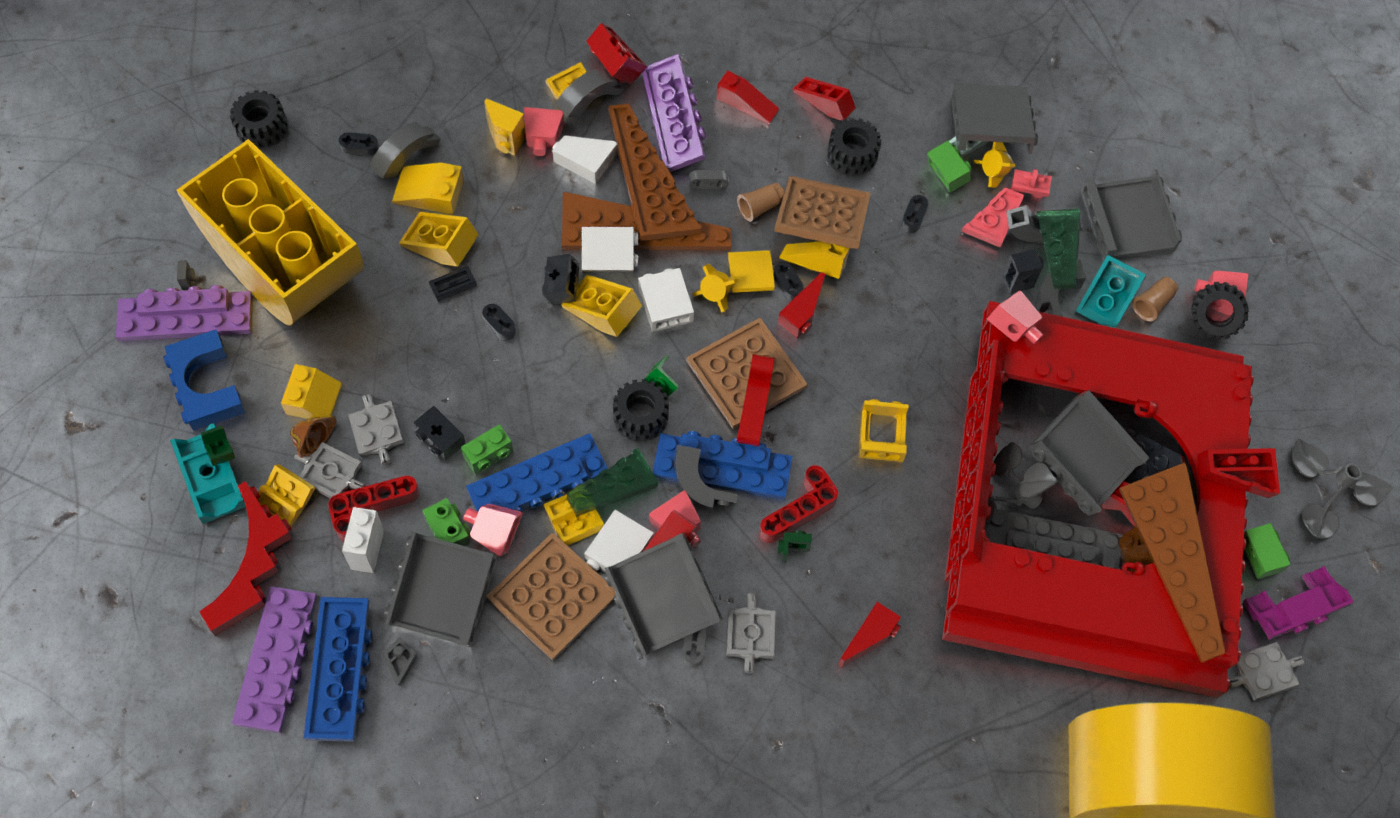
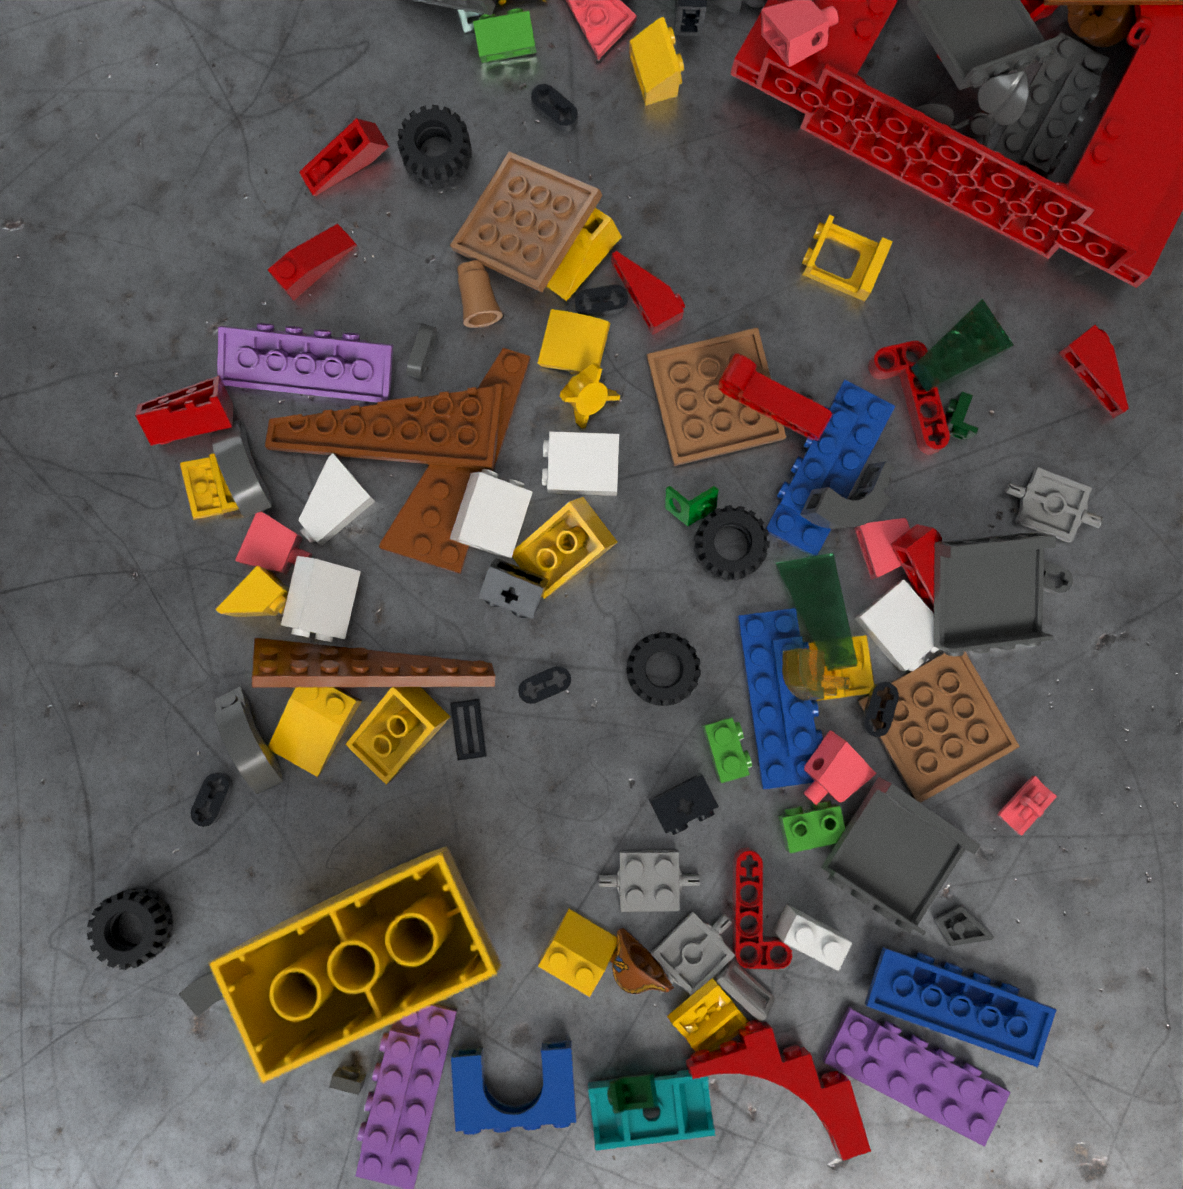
camera: 70 degrees left, 20 degrees up
none -> dark orange wing [252,638,495,687]
none -> white brick [281,556,361,642]
none -> black tyre [626,632,701,706]
none -> yellow slope [629,17,684,106]
none -> light grey tile [716,959,776,1022]
none -> clear yellow brick [782,648,849,701]
none -> black beam [861,682,899,737]
none -> clear green wing [911,299,1014,392]
none -> coral hips [997,776,1057,836]

